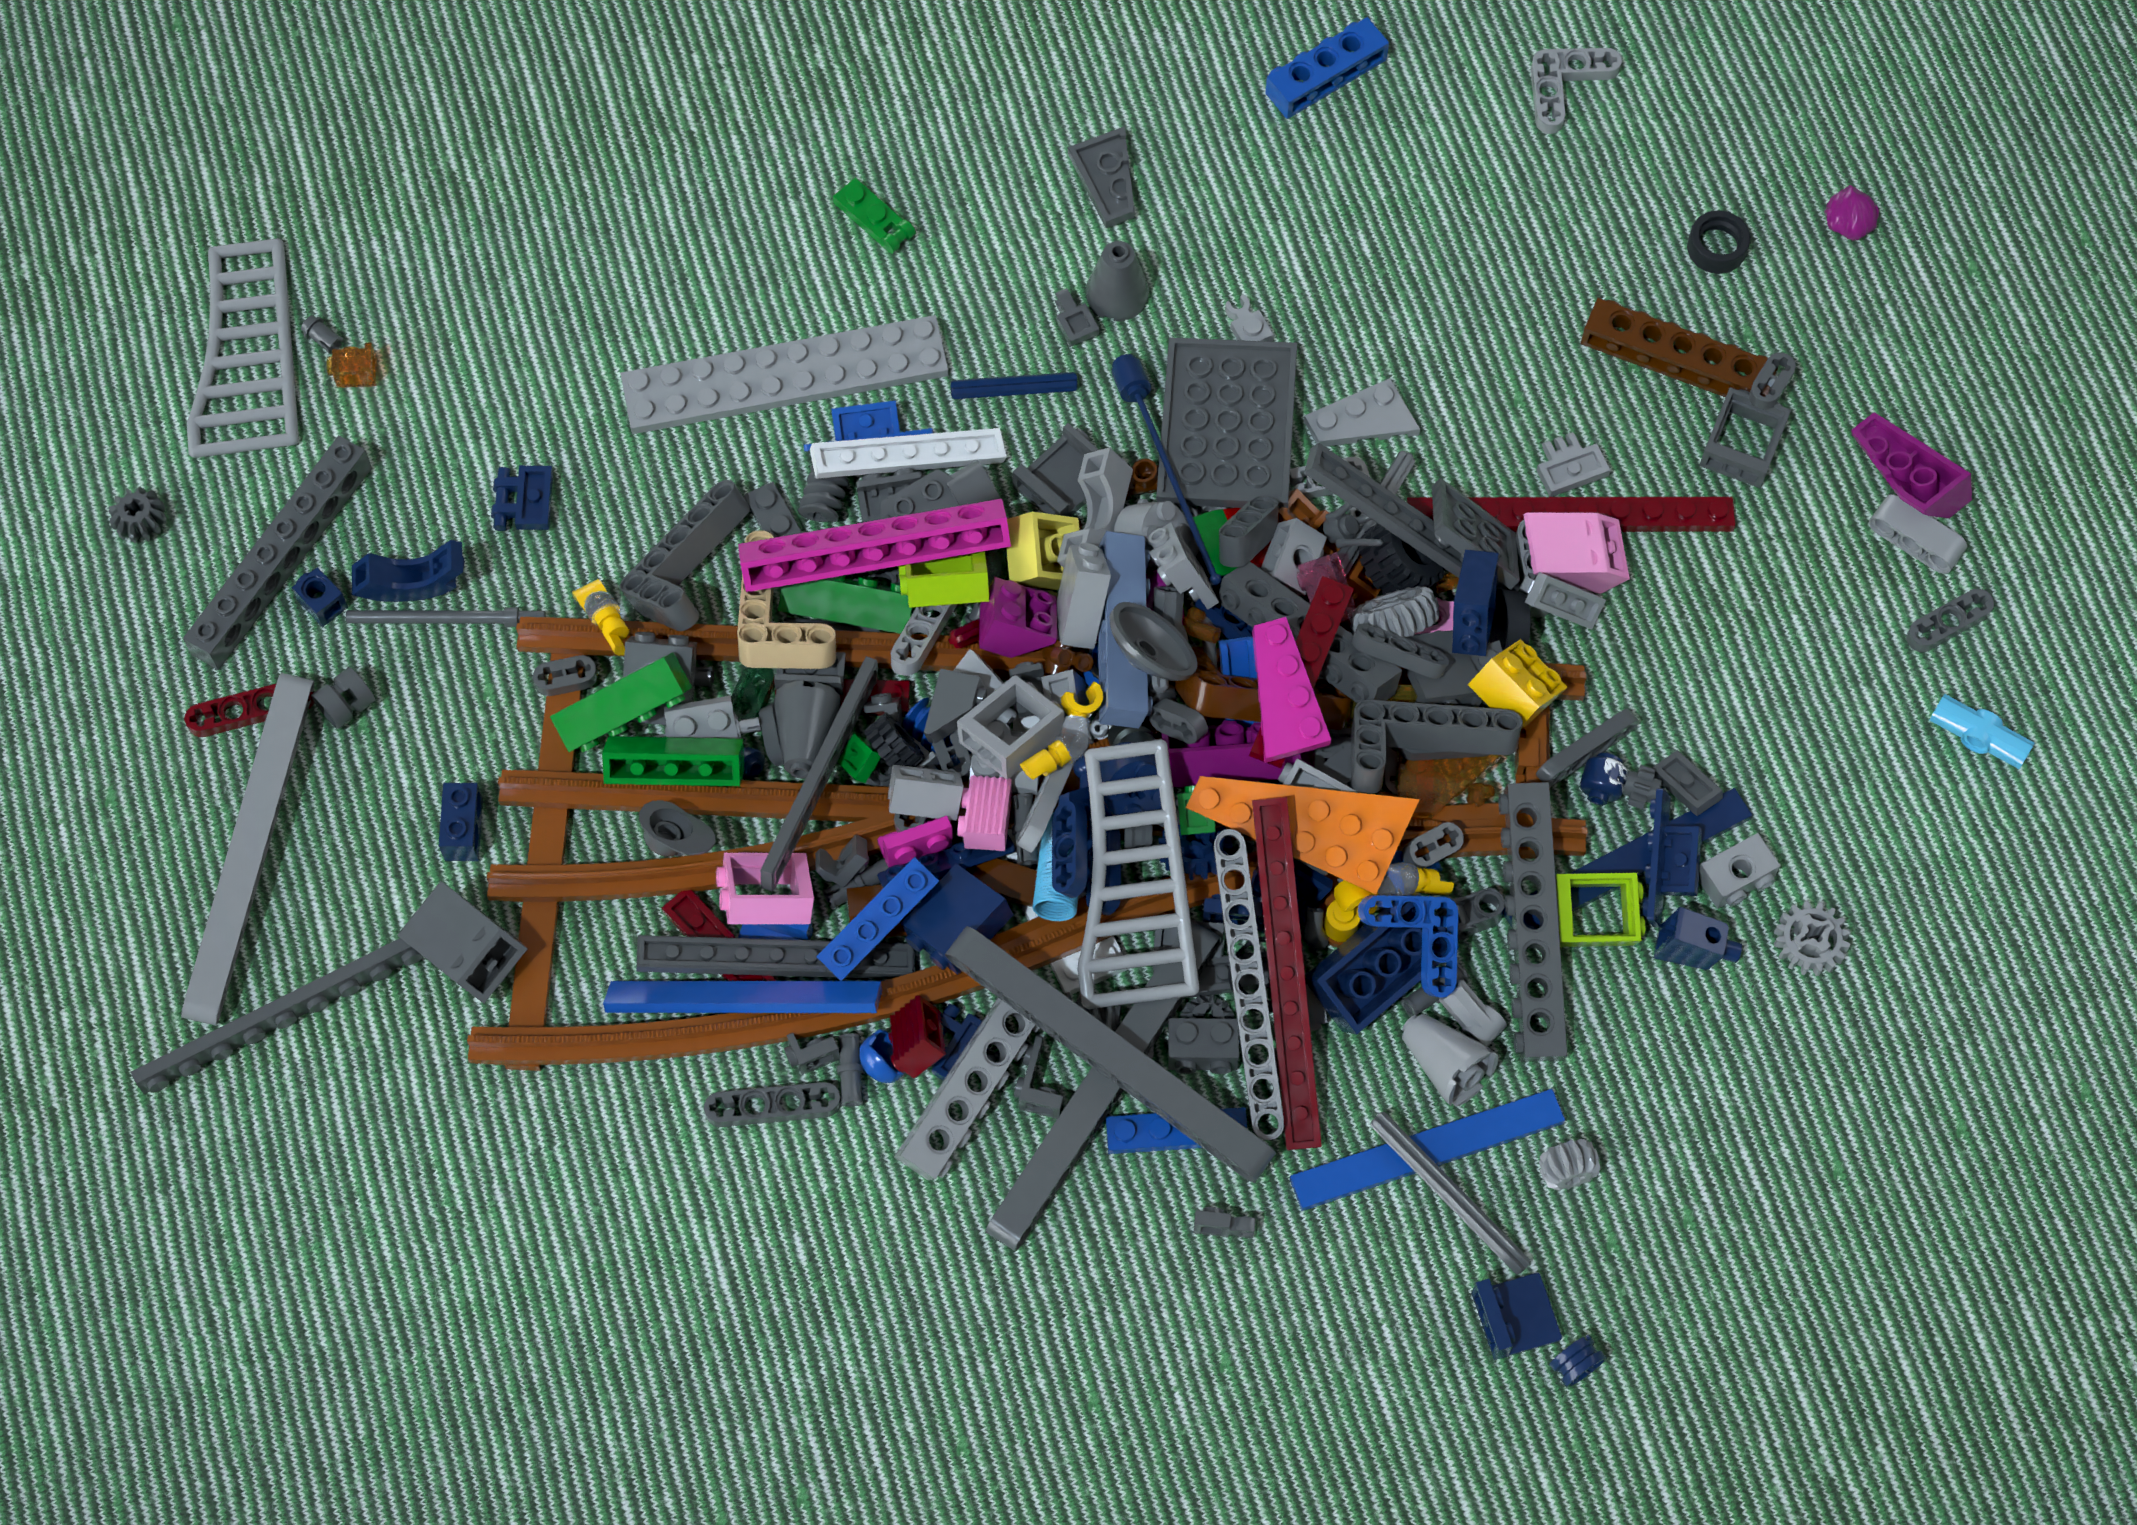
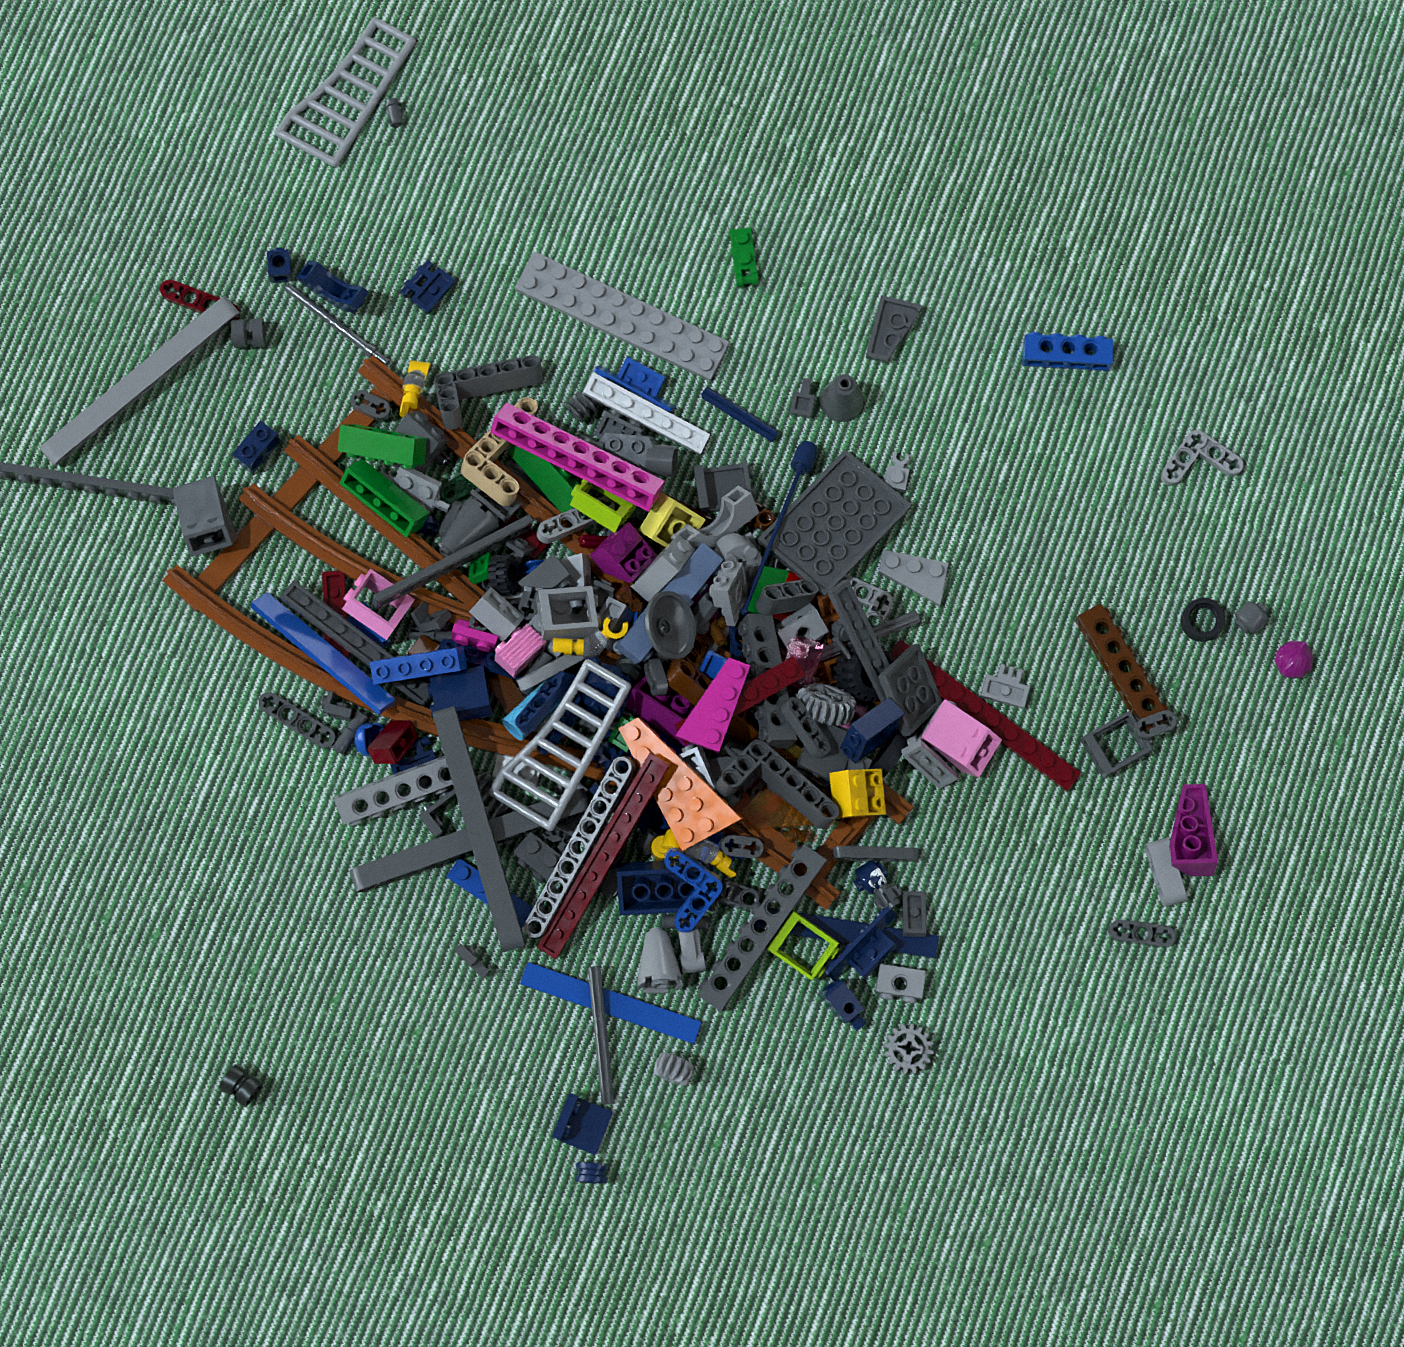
camera: 35 degrees right, 10 degrees up
dark grey gear [109,486,166,544] -> none
dark grey brick [183,435,372,670] -> none
clear orange brick [327,342,377,388] -> none
dark grey piece [639,800,715,857] -> none
dark grey plate [744,481,802,538] -> none
medium azure piece [1930,694,2035,769] -> none
none -> dark grey head [1234,601,1268,634]

